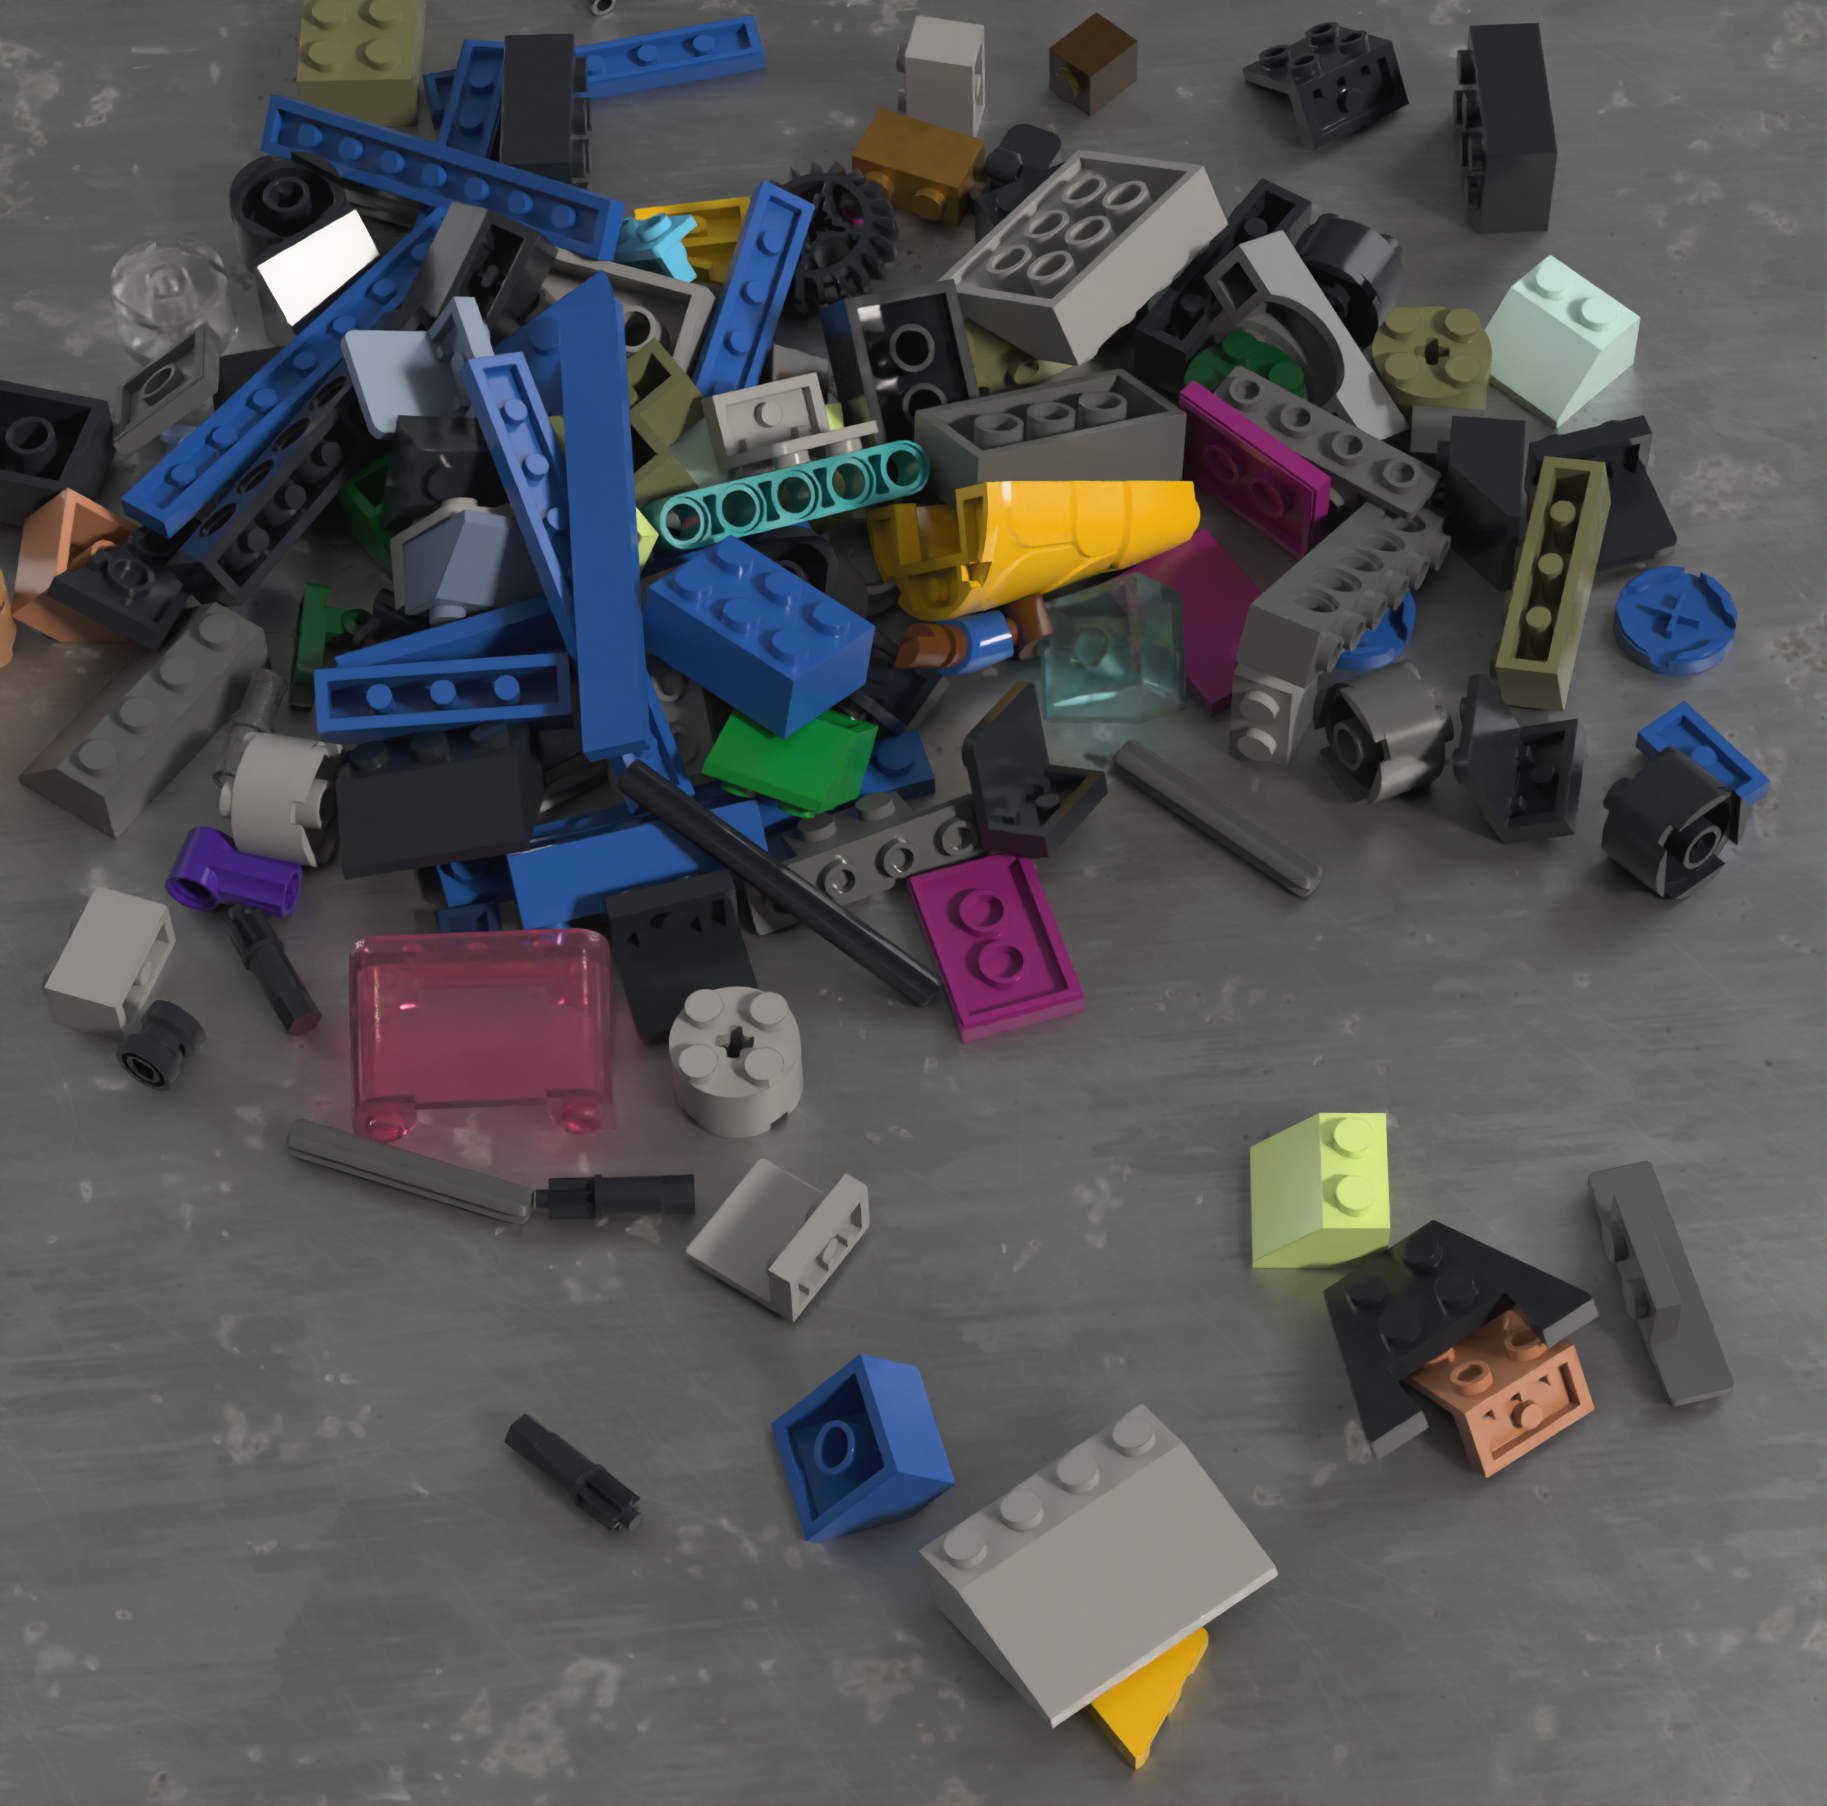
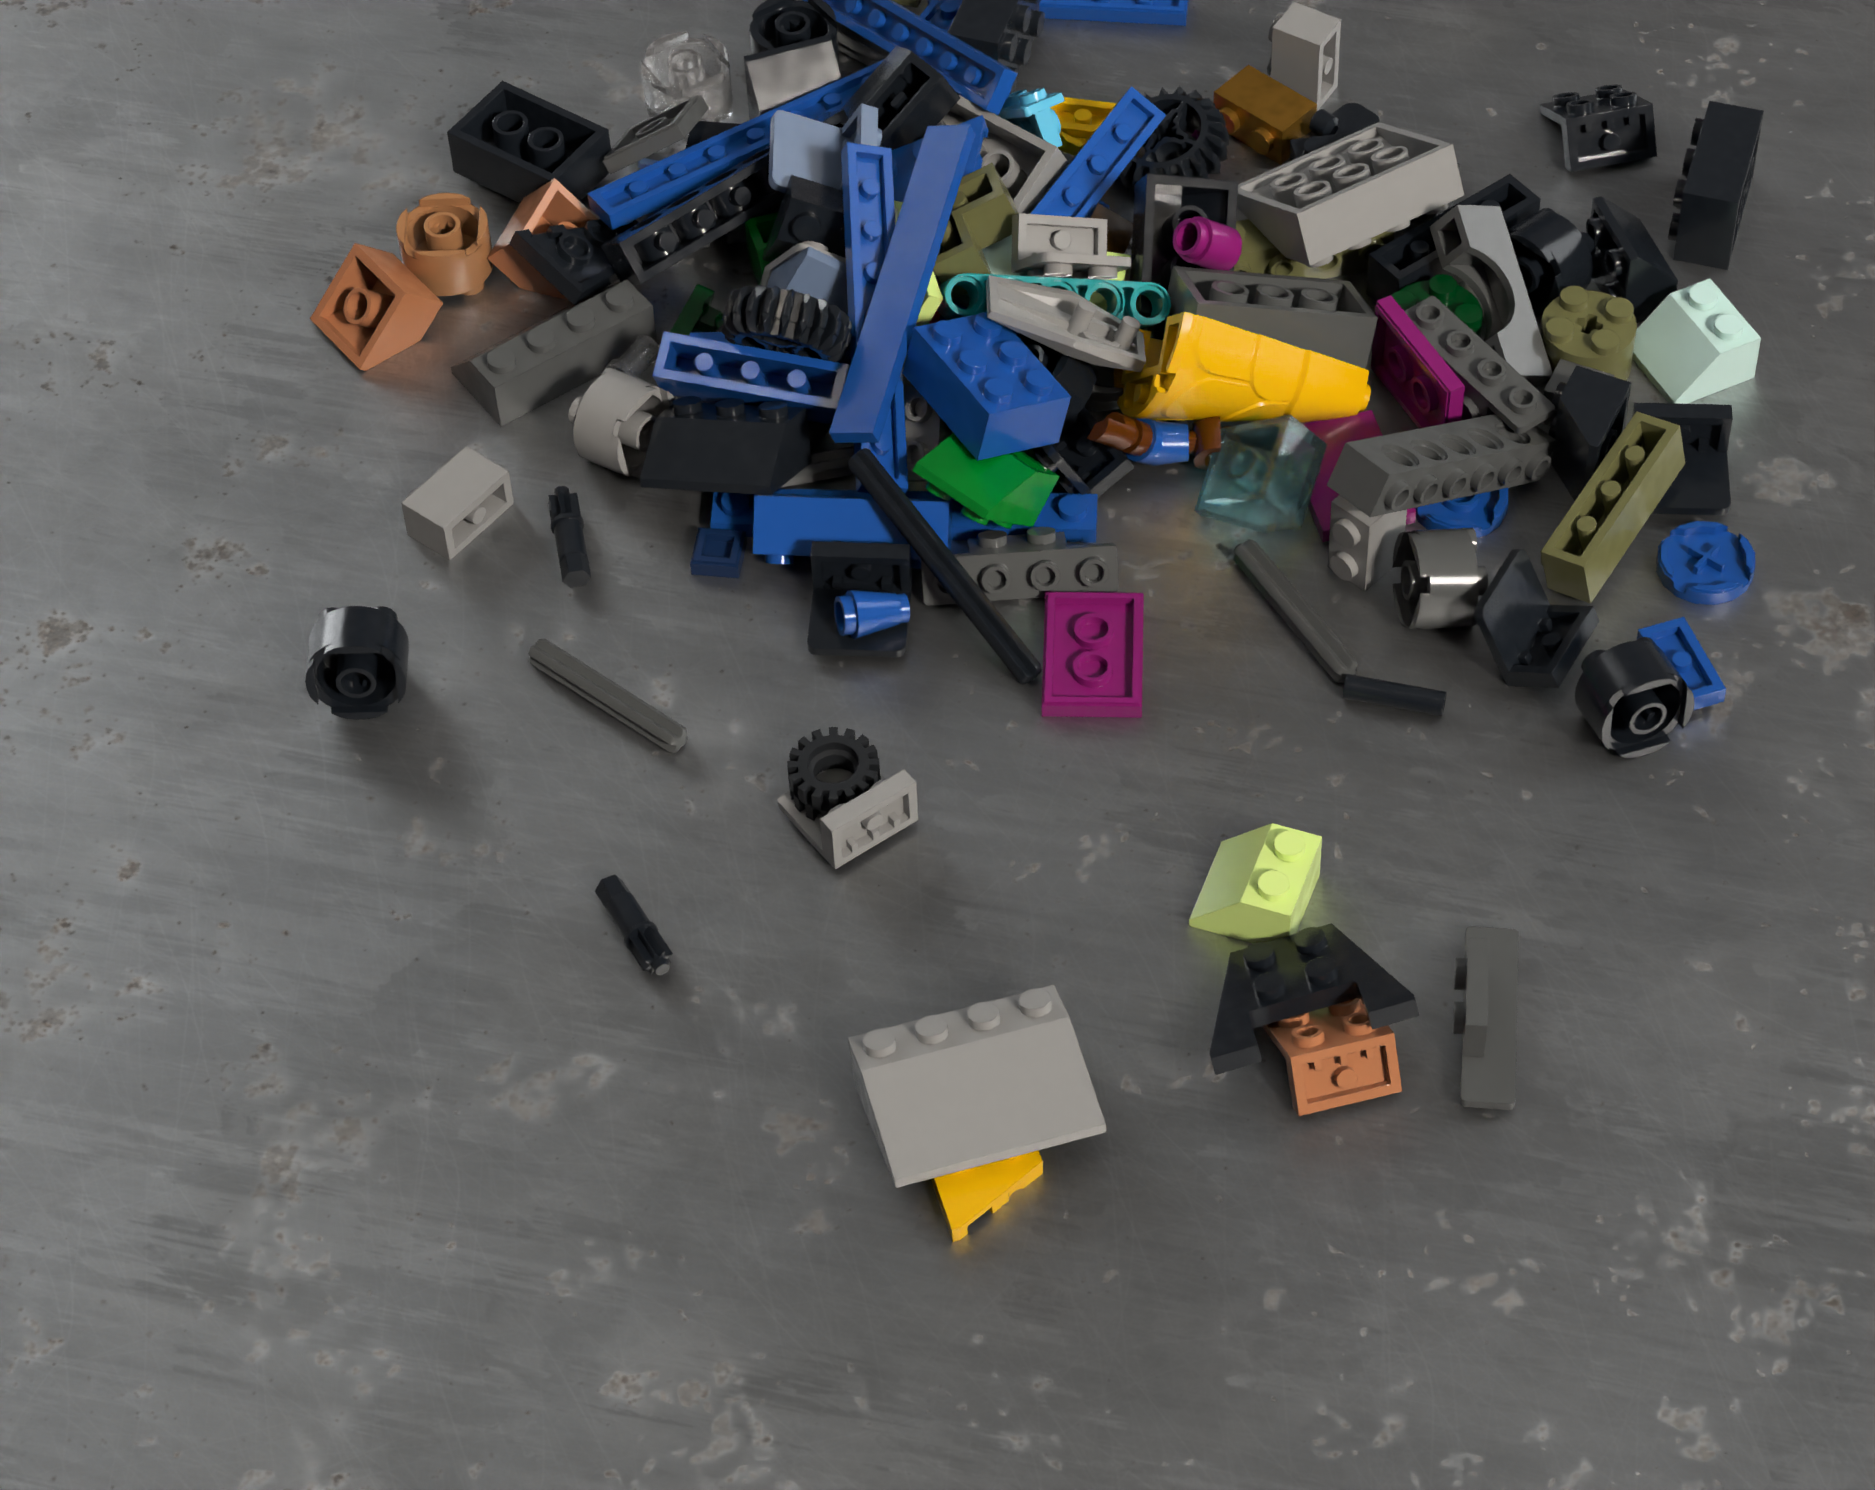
camera: 20 degrees right, 5 degrees down
black wheel [116,1000,206,1091] -> none
dark purple piece [165,826,303,919] -> none
clear pink windscreen [348,928,616,1143] -> none
black piece [535,1174,695,1220] -> none
light grey brick [669,986,803,1139] -> none
blue slope [771,1354,955,1543] -> none
black bracket [962,681,1108,859] -> none
dark brown brick [1049,12,1138,116] -> none
none -> black brick [305,606,409,720]
none -> black gear [722,285,852,363]
none -> black tyre [787,727,881,821]
none -> blue cone [834,590,910,639]
none -> light grey piece [986,275,1146,372]
none -> magenta brick [1173,216,1242,271]
none -> black piece [1343,674,1447,716]
none -> black slope [1586,196,1678,323]

